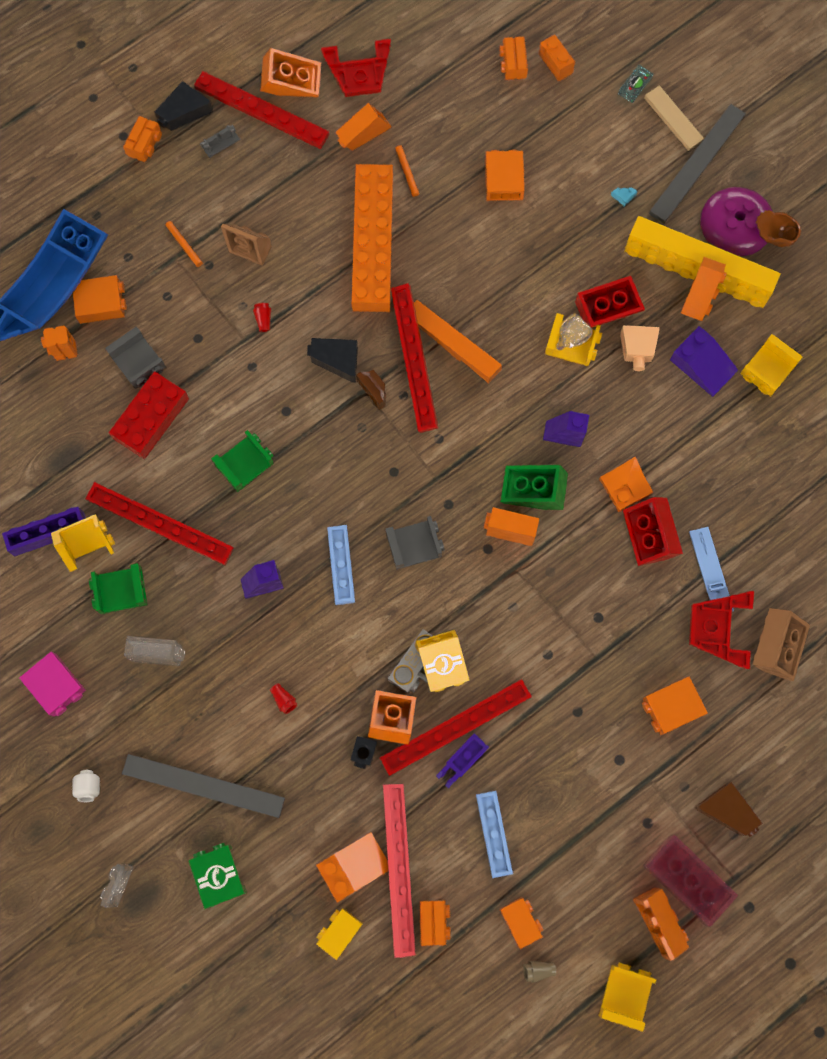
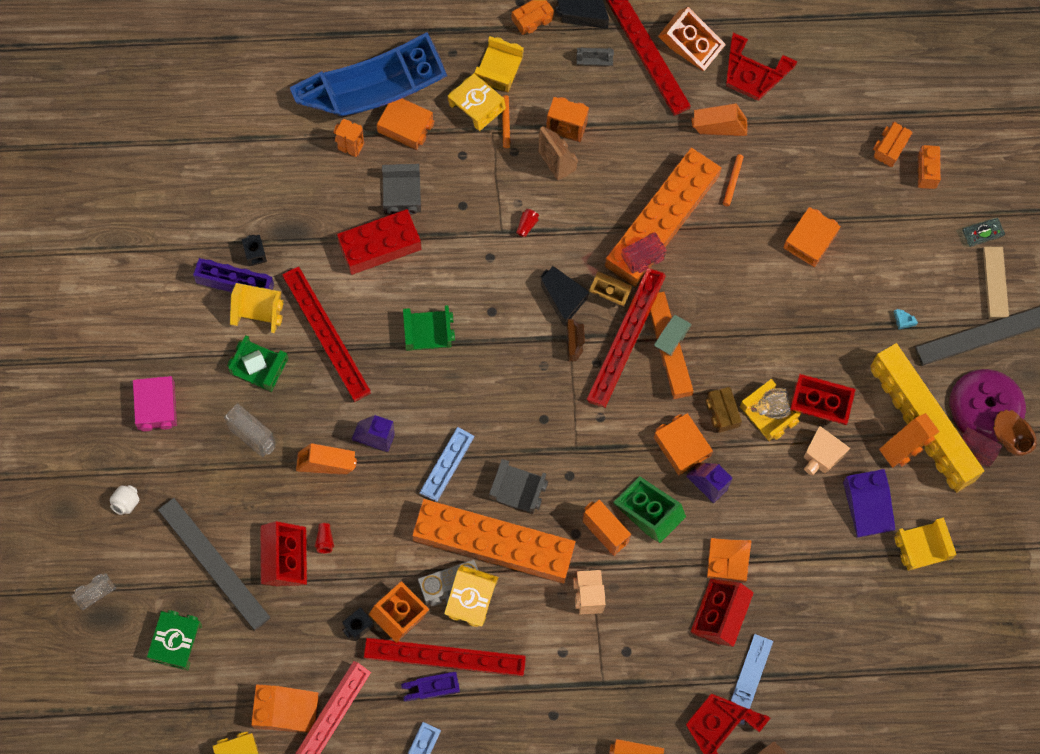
camera: 30 degrees right, 5 degrees down
none -> black brick [242,235,267,266]
none -> light aqua slope [242,350,267,375]
none -> red slope [261,521,307,587]
none -> orange slope [296,443,357,475]
none -> orange brick [412,499,576,584]
none -> yellow panel [447,74,506,131]
none -> yellow panel [474,36,524,93]
none -> orange brick [546,97,589,142]
none -> light nougat brick [573,570,606,615]
none -> pearl gold brick [589,271,632,306]
none -> clear pink brick [621,232,667,273]
none -> sand green slope [654,315,692,356]
none -> orange brick [654,413,713,475]
none -> pearl gold brick [705,387,742,433]
none -> clear pink brick [961,427,1002,467]

